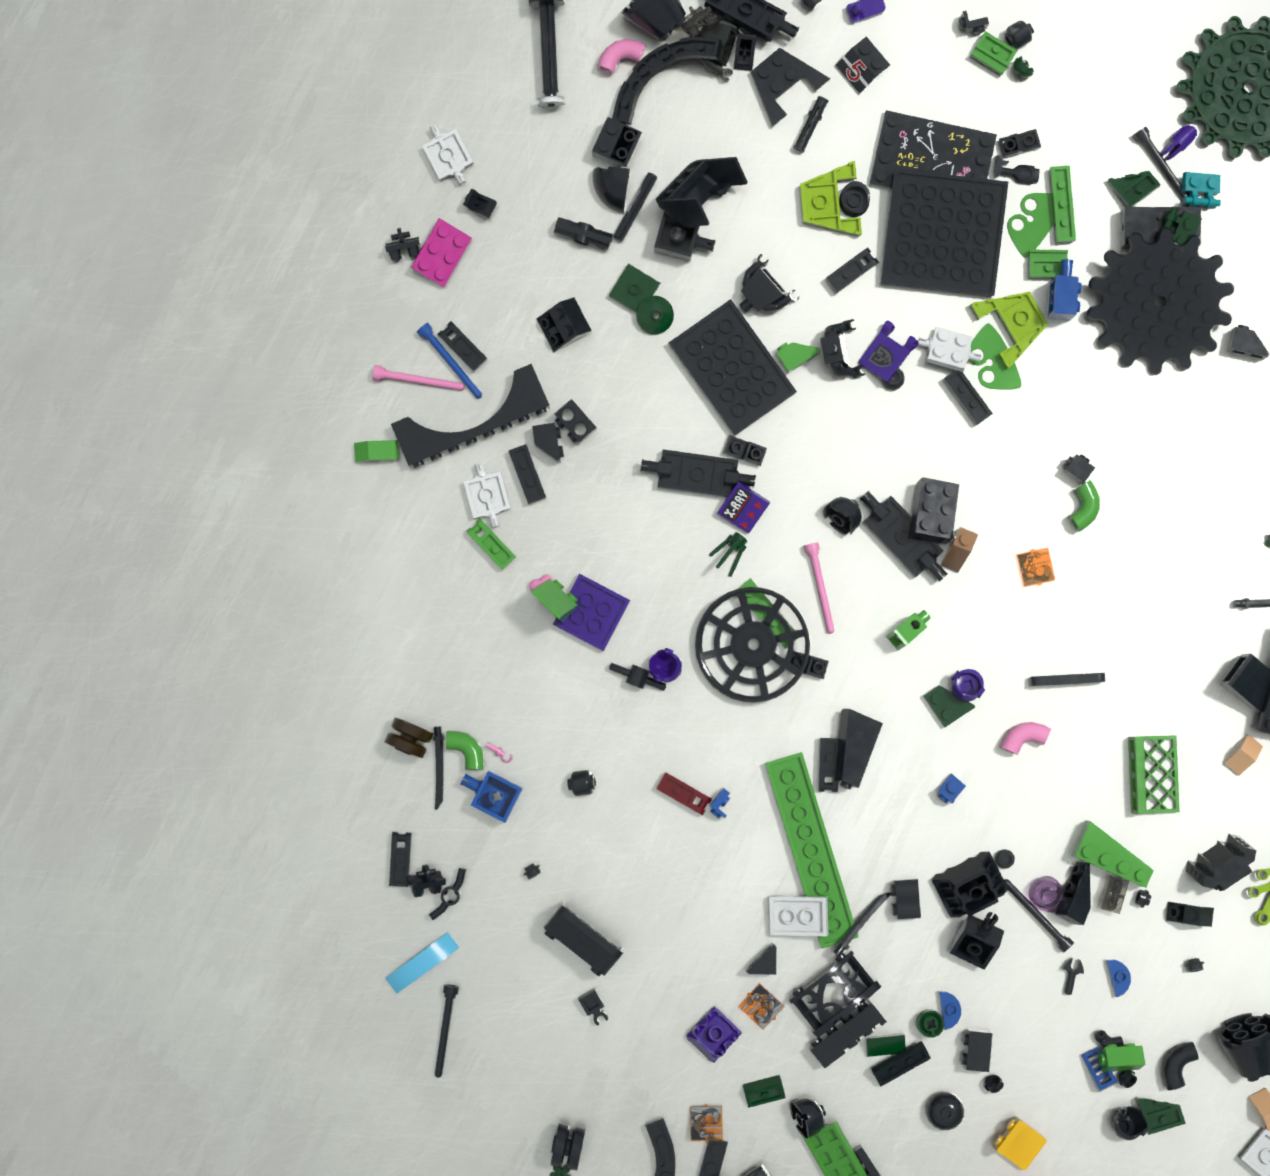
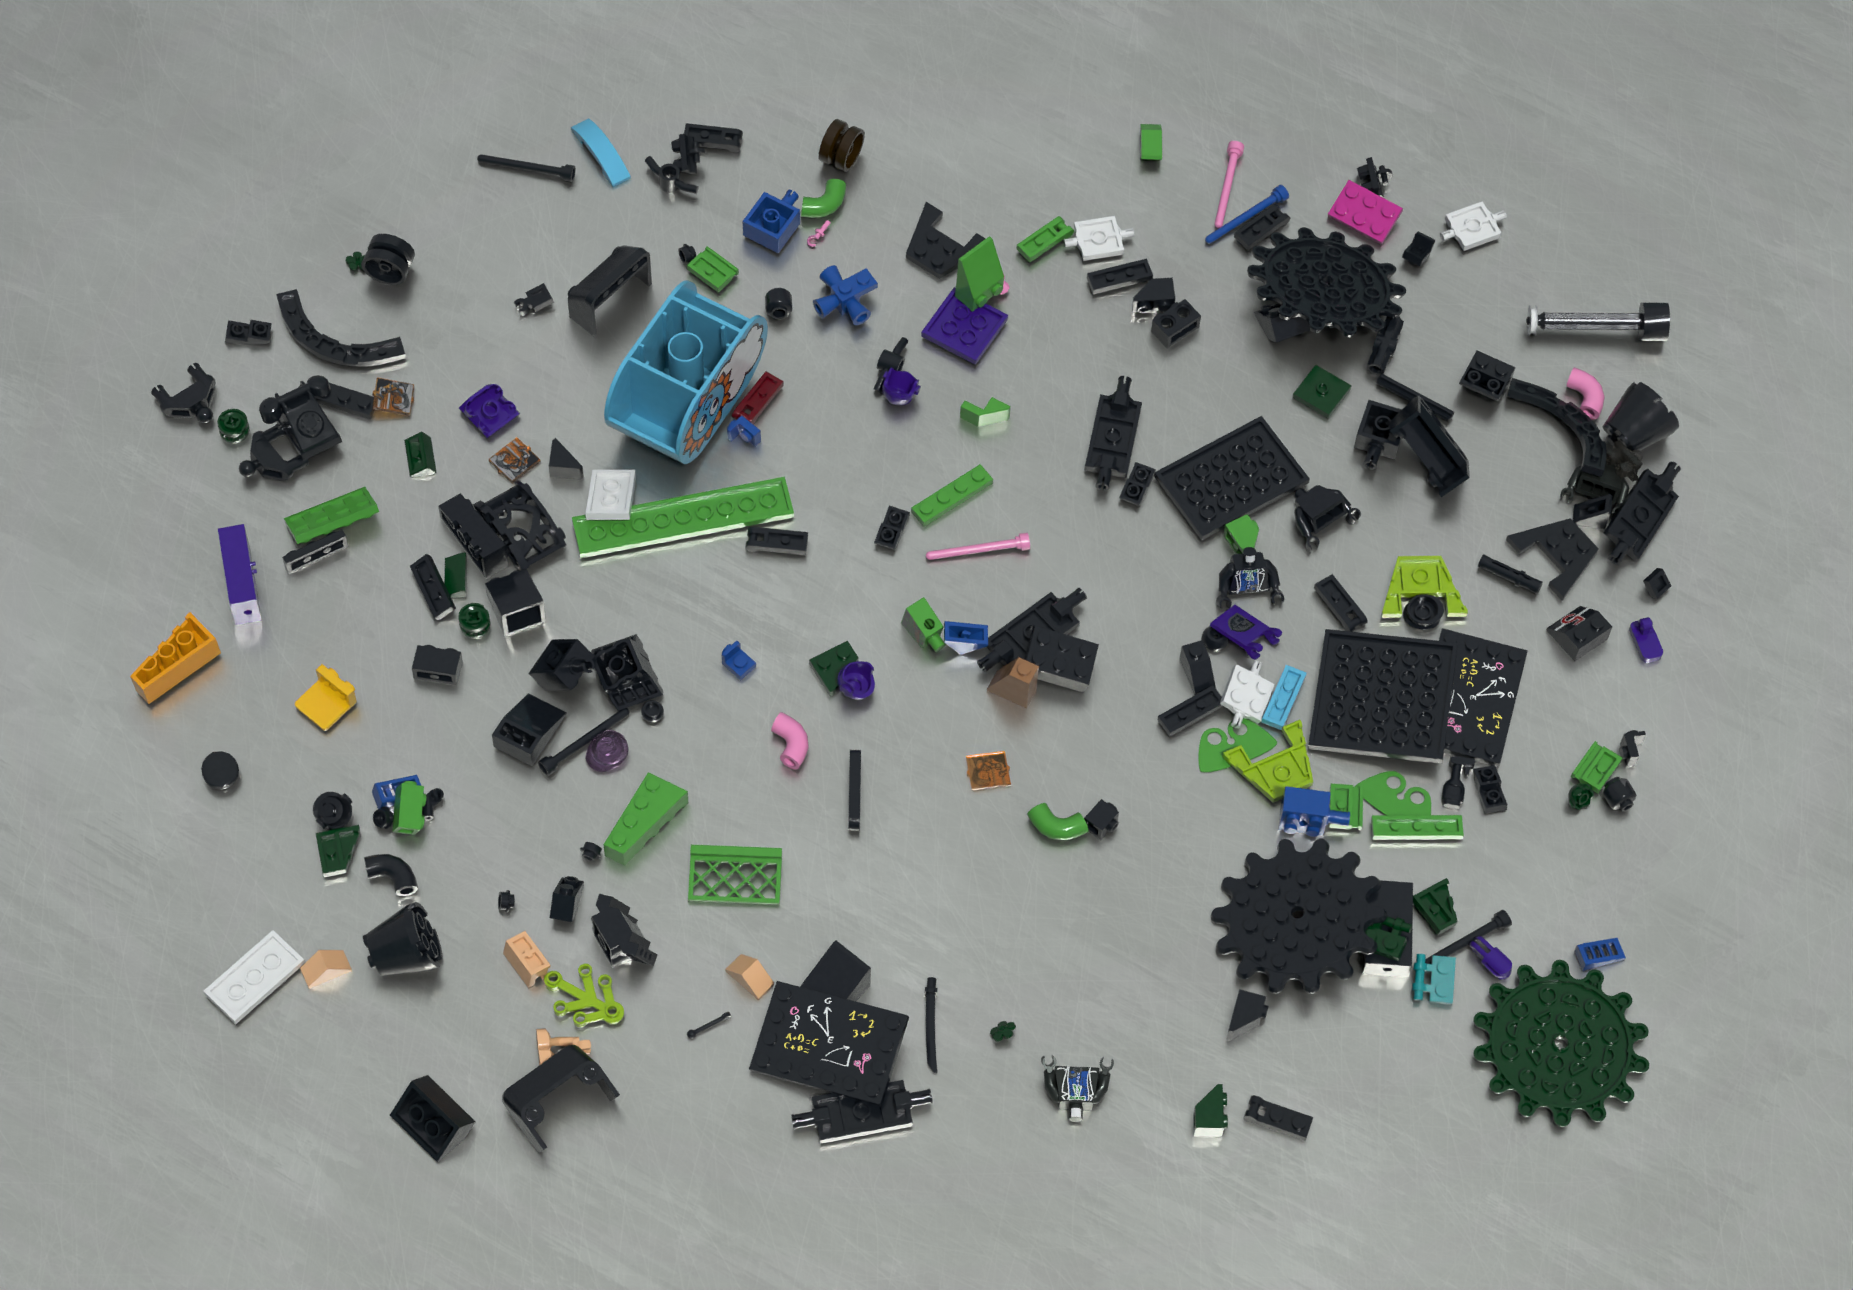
camera: 90 degrees right, 25 degrees down
black arch [391,363,550,469] -> none
black sword [433,726,444,810] -> none
black brick [592,167,630,214] -> none
dark green dish [636,296,674,334] -> none
black dish [695,587,811,703] -> none
dark green plant [709,532,748,577] -> none
dark purple tile [717,481,770,533] -> none
black cylinder [790,1098,826,1138] -> none
black cylinder [823,497,862,535] -> none
black sword [834,892,891,957] -> none
black slope [835,709,883,790] -> none
black brick [890,879,921,920] -> none
black cylinder [925,1091,964,1130] -> none
blue plate [939,991,961,1030] -> none
black plate [985,1075,1004,1093] -> none
black slope [1055,862,1091,925] -> none
black bar [1062,957,1084,995] -> none
clear smoke hips [1100,875,1129,914] -> none
blue plate [1106,959,1131,997] -> none
none -> black slope [485,569,546,636]
none -> black slope [492,693,567,766]
none -> light nougat hinge [503,931,551,988]
none -> medium azure brick [604,280,768,464]
none -> bright green plate [687,246,739,293]
none -> blue brick [813,265,878,325]
none -> black wing [906,202,986,279]
none -> blue slope [944,621,988,655]
none -> bright green slope [960,397,1011,427]
none -> black slope [1179,640,1216,695]
none -> black plate [1247,227,1406,338]
none -> medium azure plate [1261,665,1307,730]
none -> blue slope [1574,938,1626,971]

